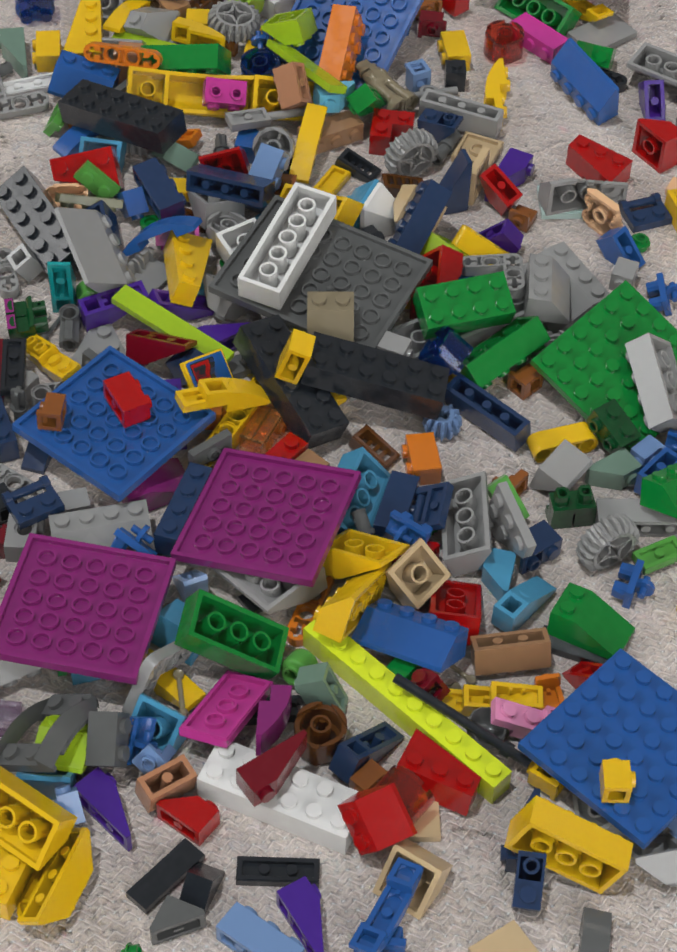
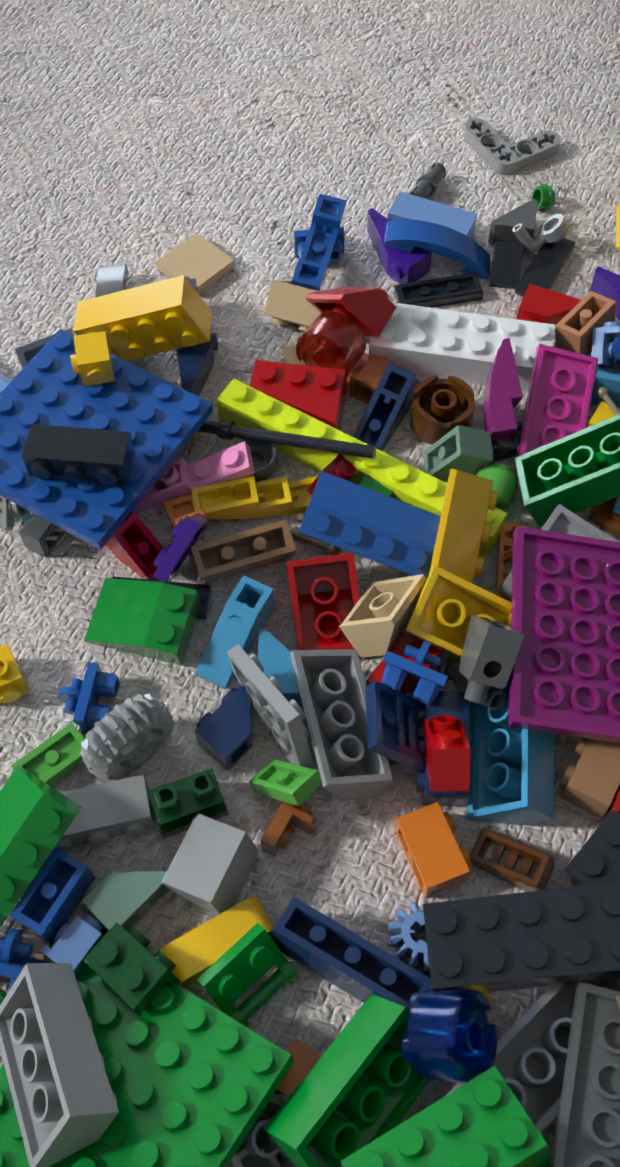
camera: 170 degrees right, 10 degrees up
dark red slope [236,730,307,807] -> none
light grey brick [377,331,414,358] -> none
none -> black brick [22,424,135,485]
none -> dark purple plate [153,512,210,583]
none -> green plate [197,923,299,1027]
none -> blue slope [384,219,490,280]
none -> red slope [424,715,471,791]
none -> dark grey torso [458,615,525,704]
none -> light grey plate [512,214,569,253]

